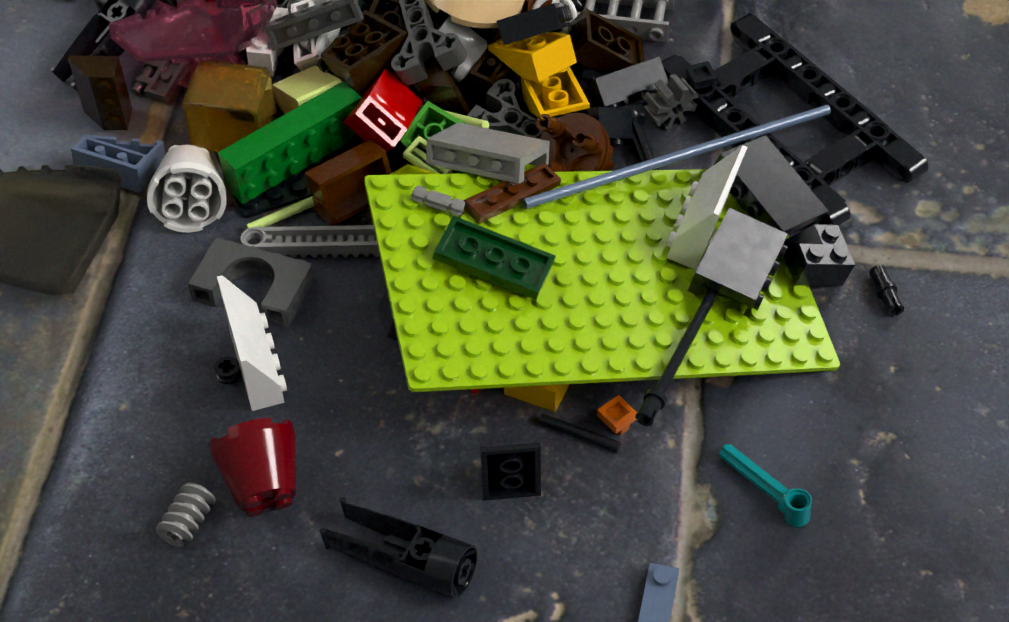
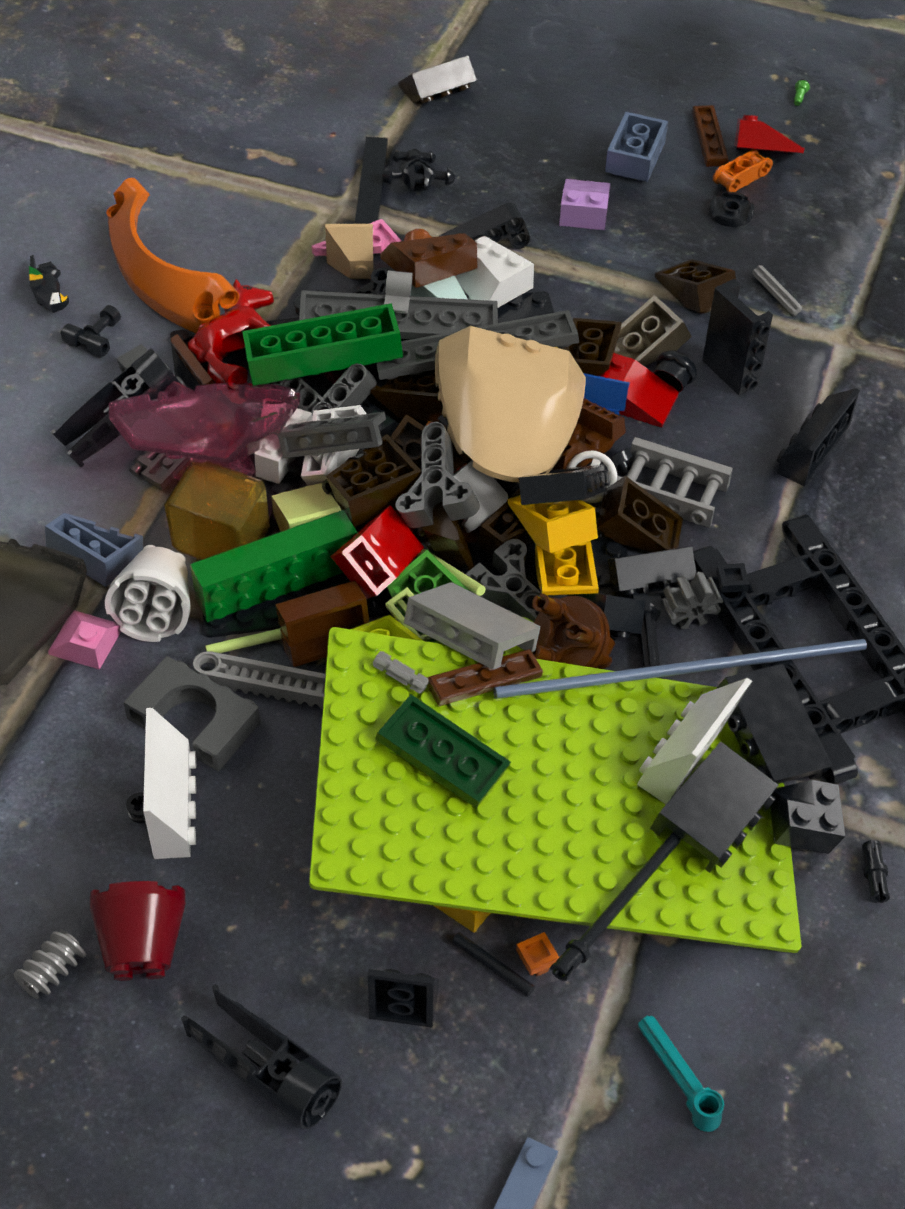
camera: 10 degrees right, 0 degrees up
dark brown slope [68,55,133,130] -> none
none -> bright pink slope [48,610,121,670]

